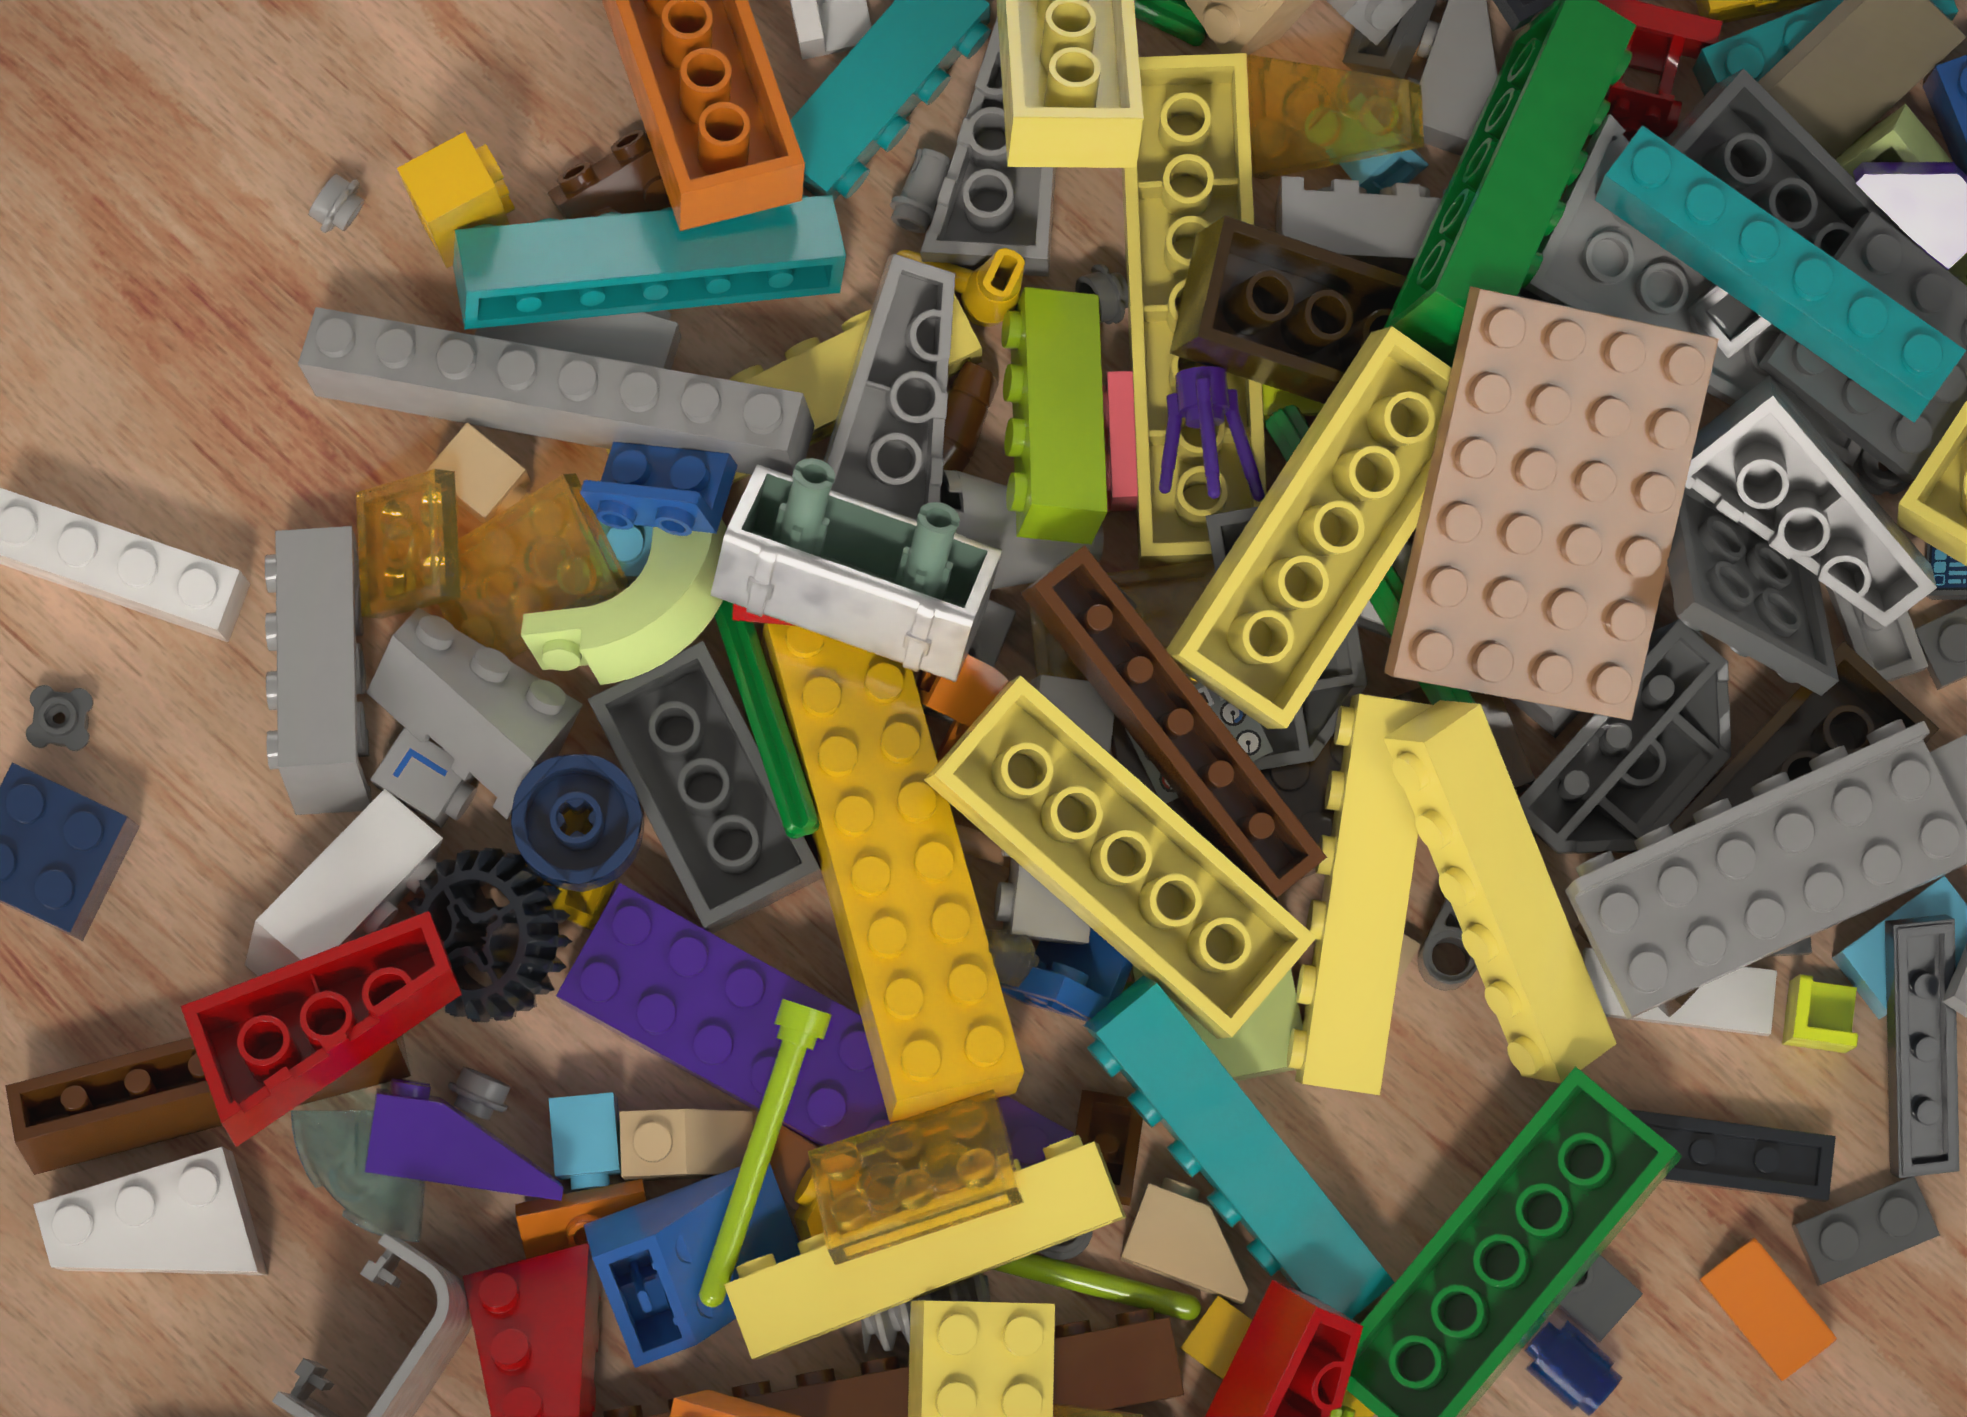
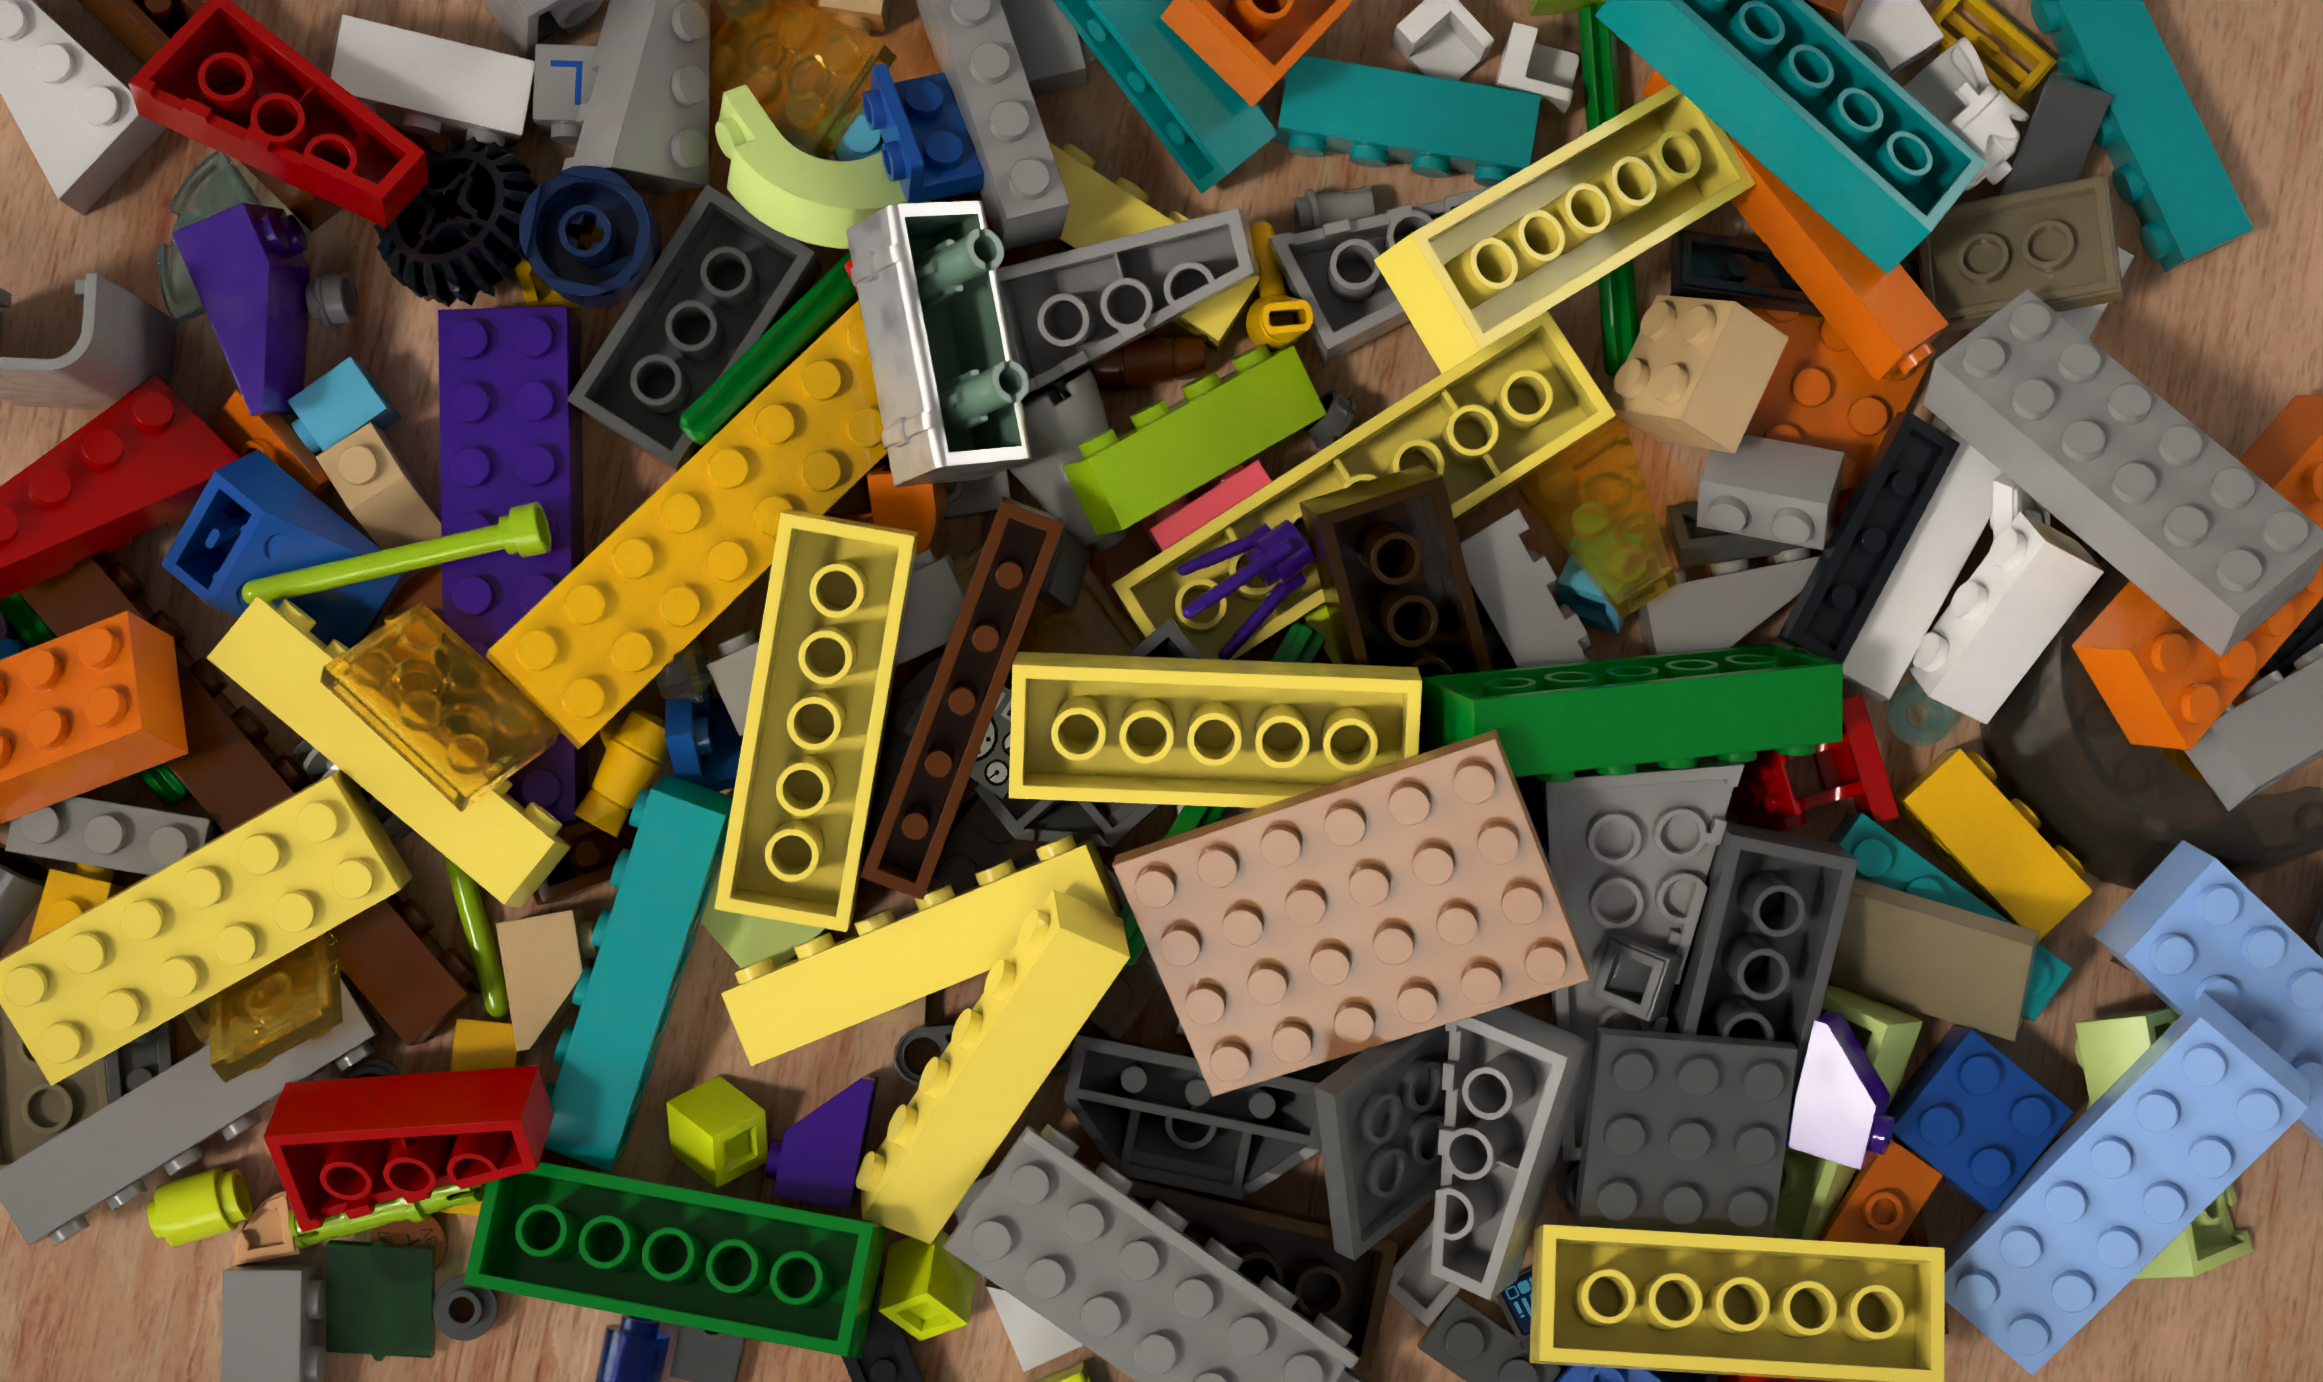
camera: 55 degrees right, 5 degrees up
teal brick [1595,126,1967,423] -> none
none -> yellow piece [573,711,669,838]
none -> neon yellow panel [666,1077,768,1189]
none -> dark purple slope [765,1075,879,1210]
none -> neon yellow panel [878,1229,977,1341]

